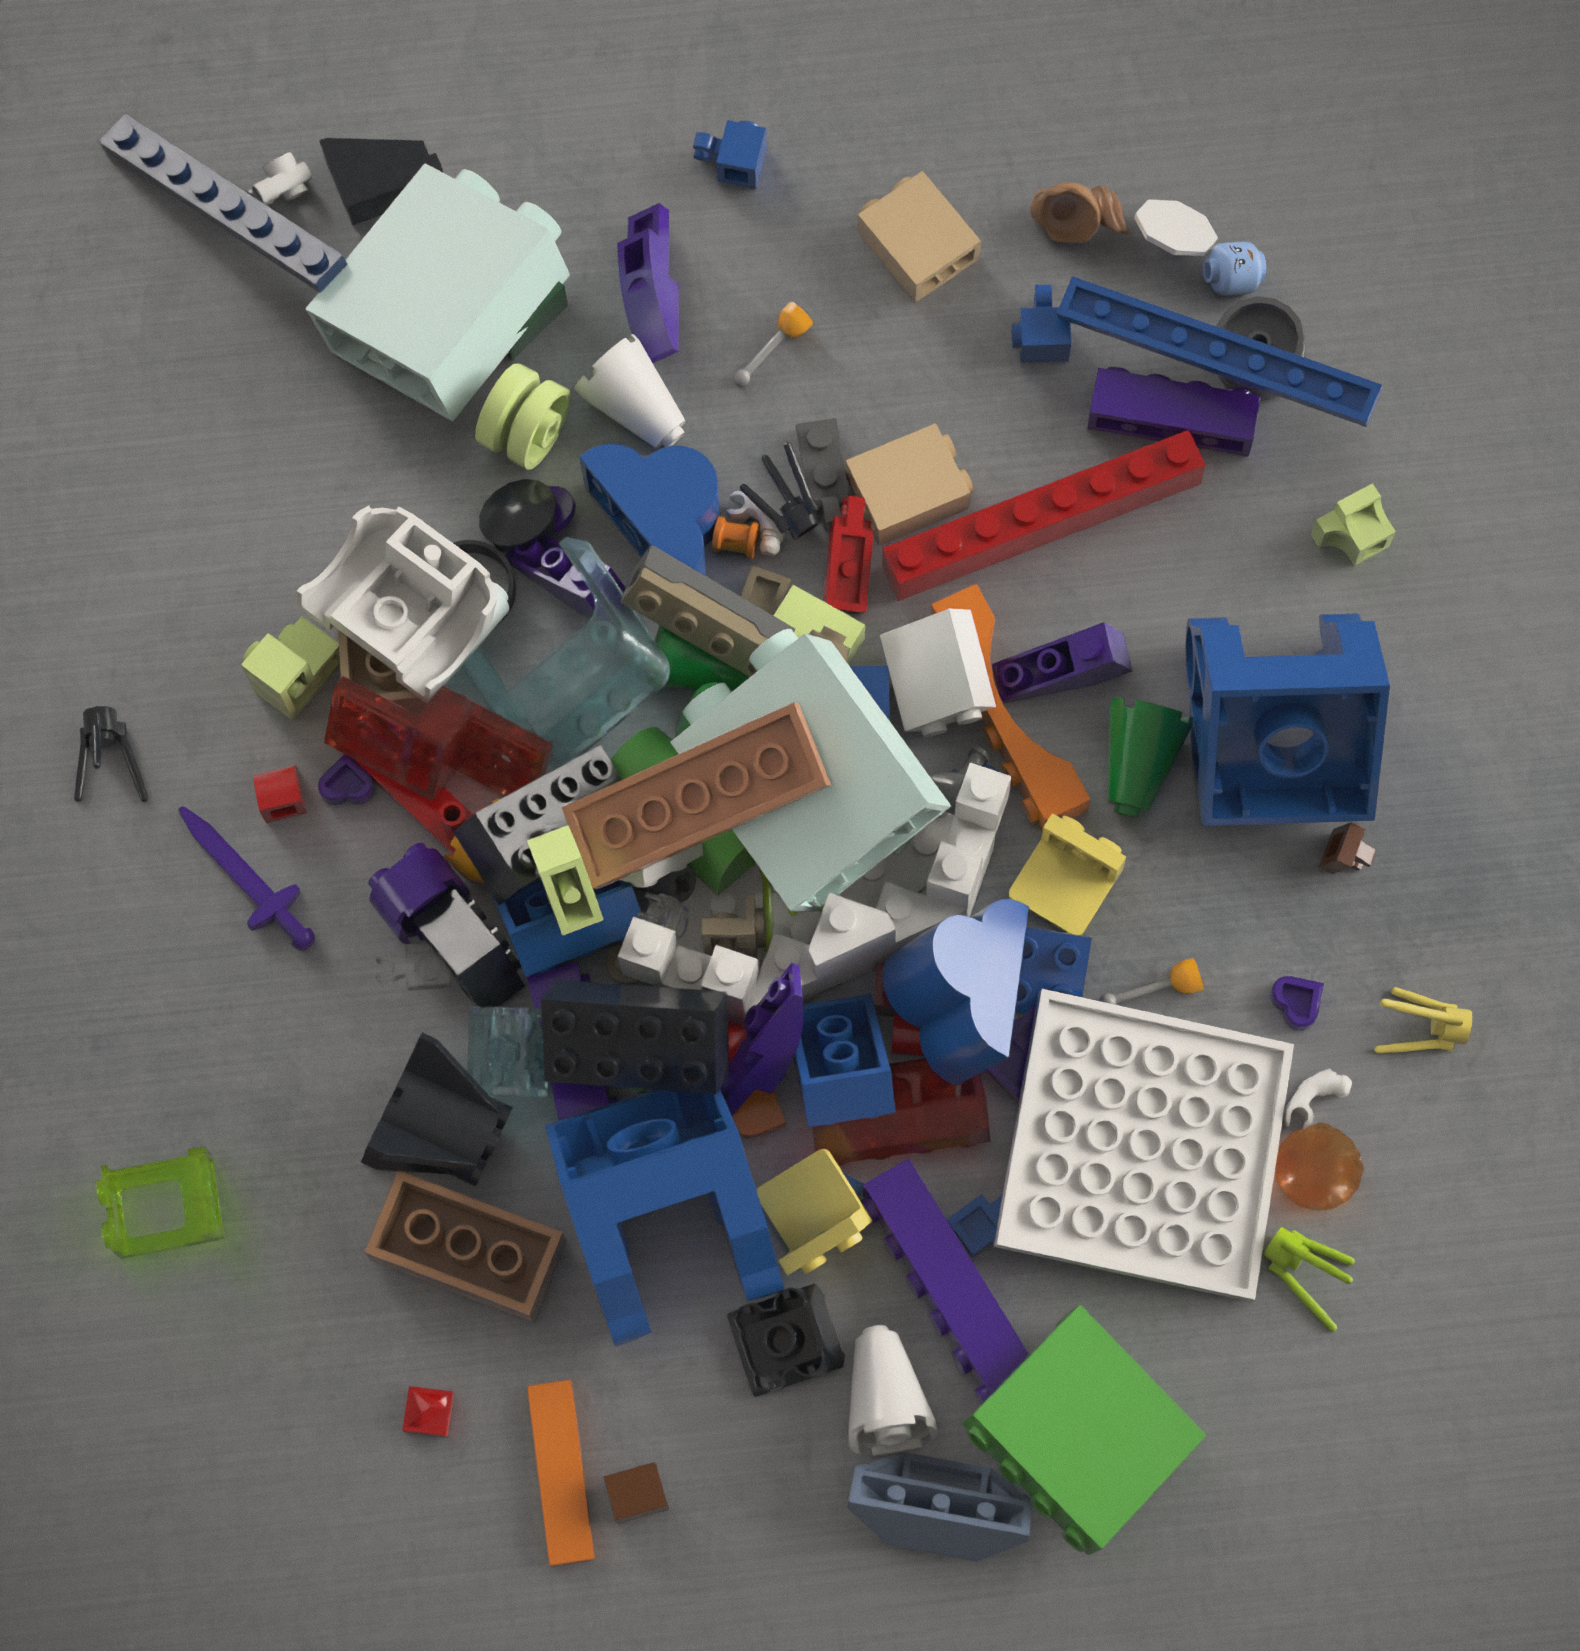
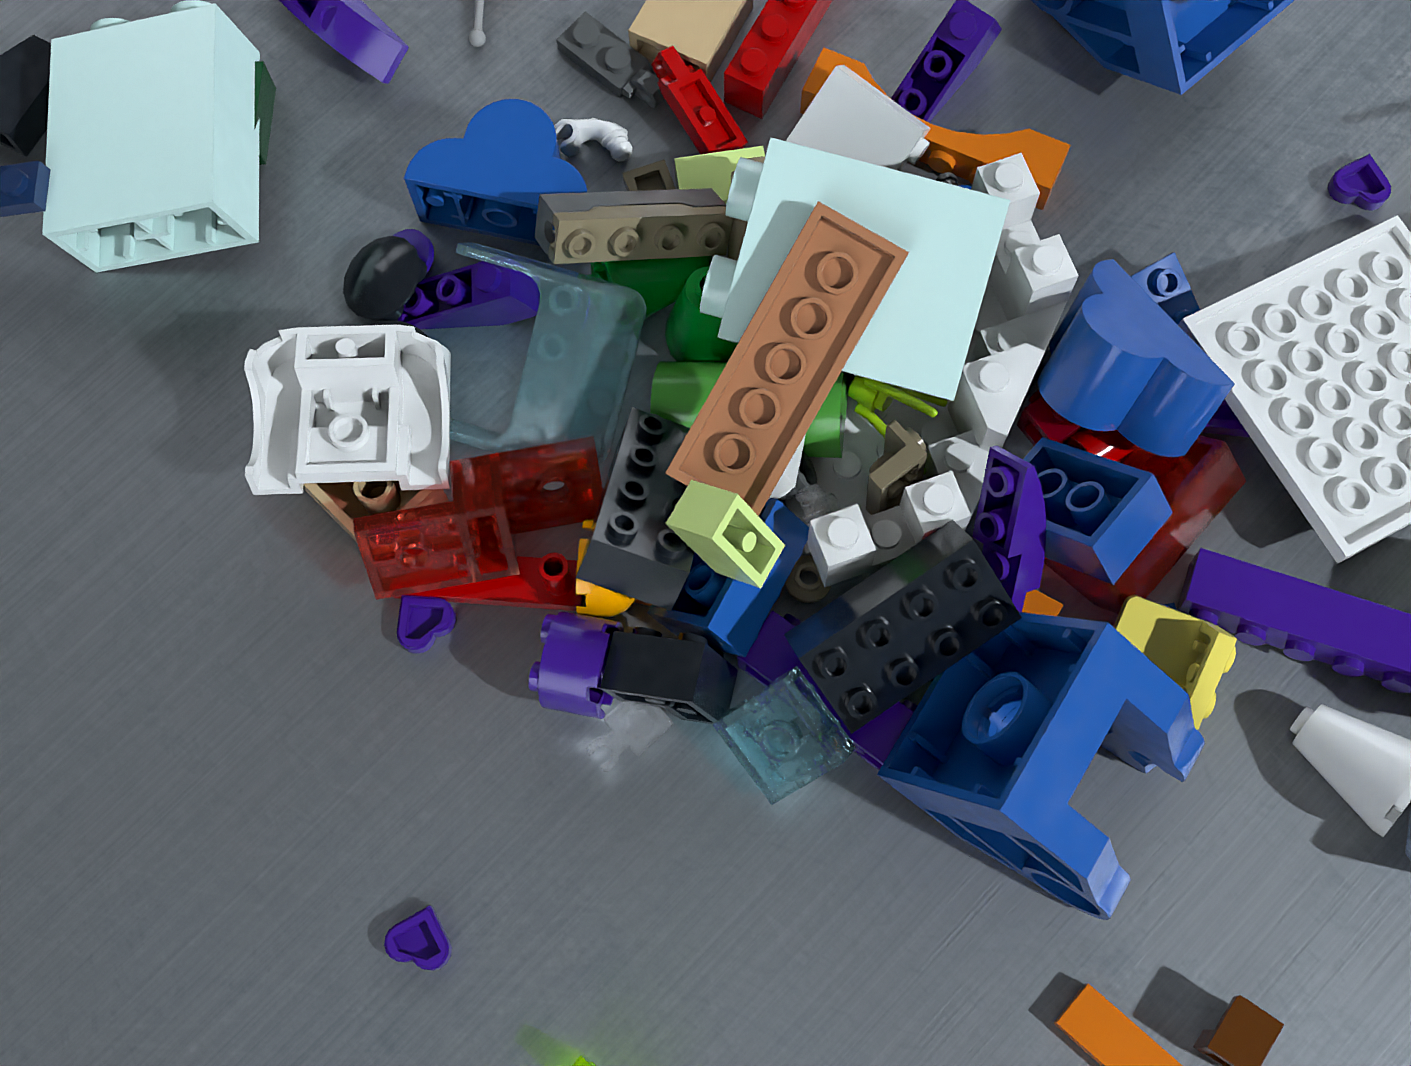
camera: 40 degrees left, 0 degrees up
black plant [74,706,148,802] -> none
dark purple sword [179,806,315,951] -> none
yellowish green brick [241,616,340,721] -> none
red brick [253,765,307,823] -> none
black brick [361,1032,513,1186] -> none
medium nougat brick [364,1170,567,1323] -> none
yellowish green wheel [475,363,571,470] -> none
white cone [574,334,685,449] -> none
orange bush [712,516,760,560] -> none
black slope [727,1283,845,1397] -> none
black plant [740,442,821,539] -> none
blue plate [947,1194,1003,1257] -> none
light yellow bracket [1009,813,1126,936] -> none
hinge [1099,957,1204,1005] -> none
green cone [1107,697,1193,818] -> none
reddish brown tile [1319,822,1376,874] -> none
none -> dark purple tile [384,906,452,971]

